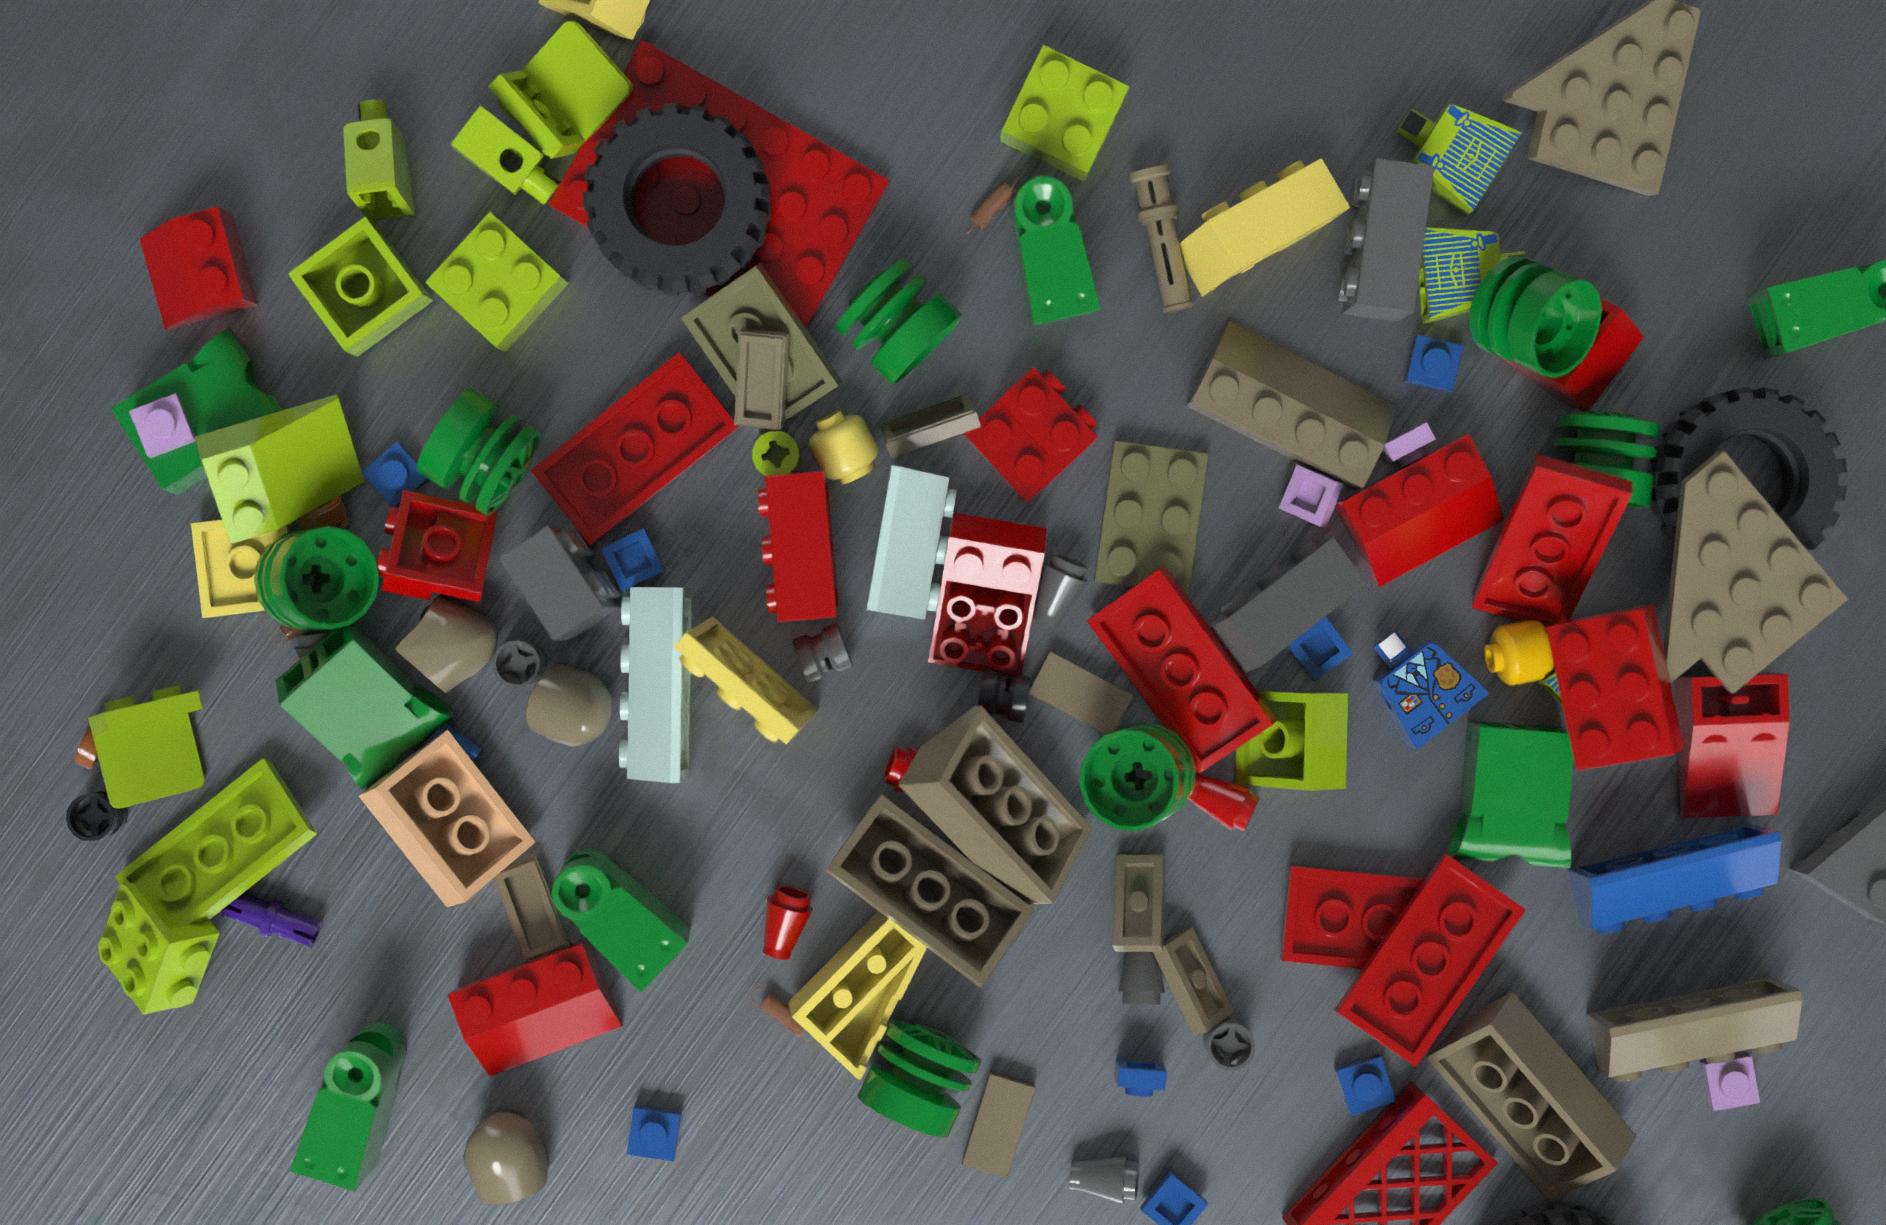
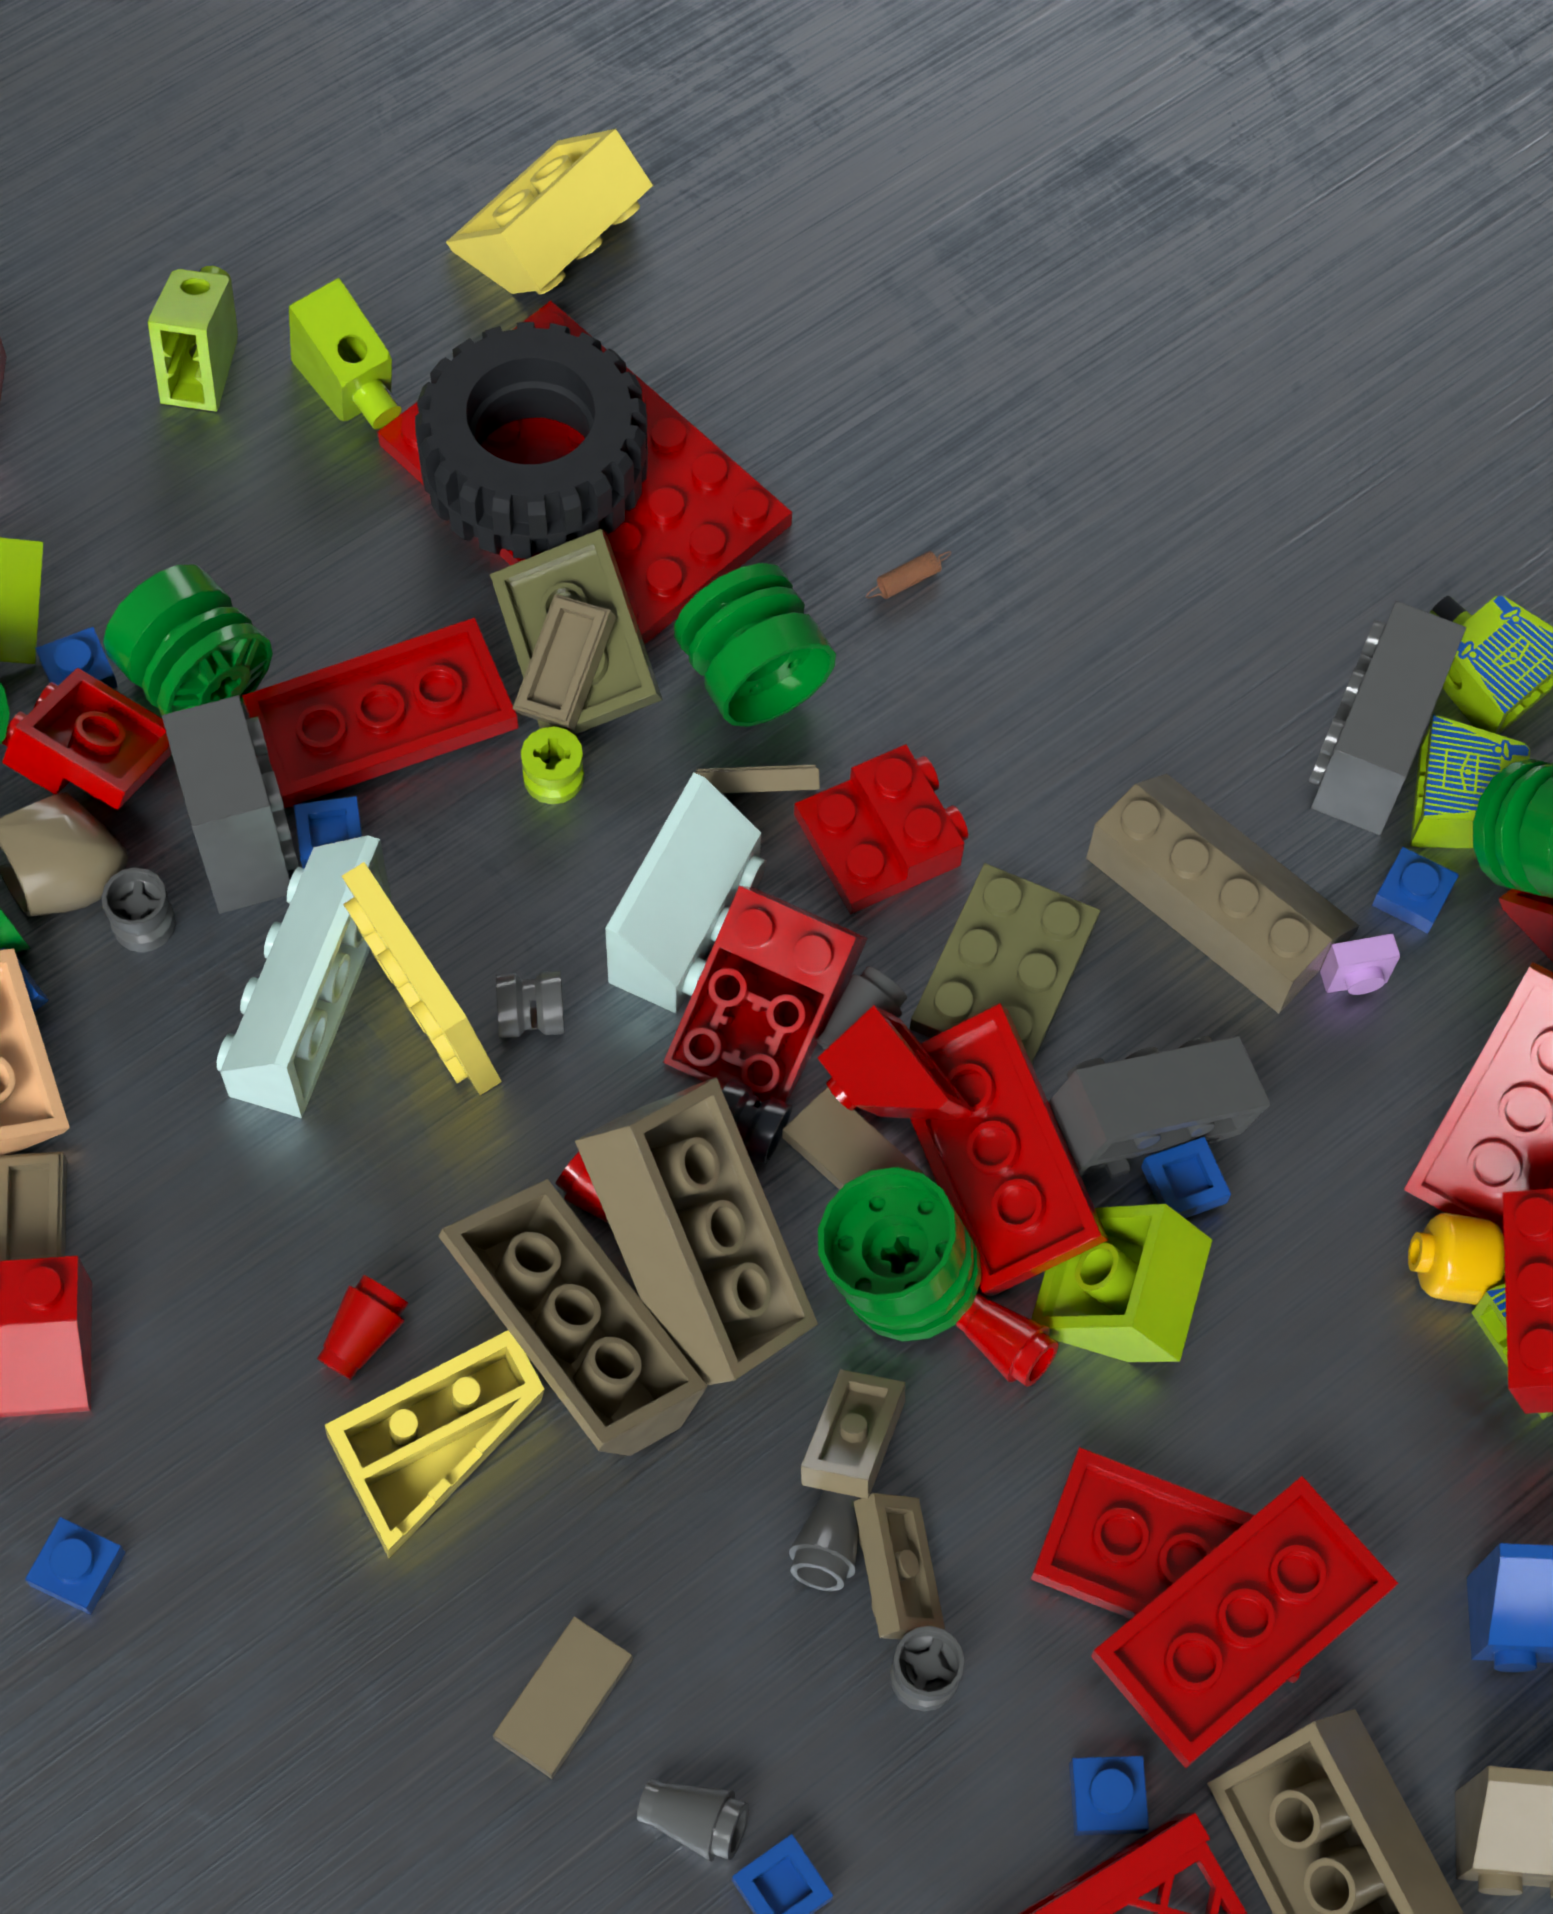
camera: 15 degrees right, 25 degrees down
lime brick [288,216,434,357] -> none
lime brick [425,212,569,353] -> none
lime bracket [488,21,633,159] -> none
dark tan piece [525,662,612,747] -> none
green piece [552,847,691,993] -> none
nougat piece [751,987,816,1043] -> none
red brick [757,471,840,622] -> none
light yellow head [808,410,879,484] -> none
green wheel [858,1019,981,1138] -> none
lime brick [1000,44,1130,182] -> none
green piece [1010,176,1101,327] -> none
blue plate [1114,1059,1167,1097] -> none
dark tan pin [1128,165,1193,313] -> none
light yellow wedge [1179,158,1350,297] -> none
lavender plate [1279,464,1344,527] -> none
red slope [1335,434,1504,587] -> none
blue torso [1373,629,1489,750] -> none
green piece [1448,720,1574,868] -> none
none -> red slope [817,1005,974,1121]

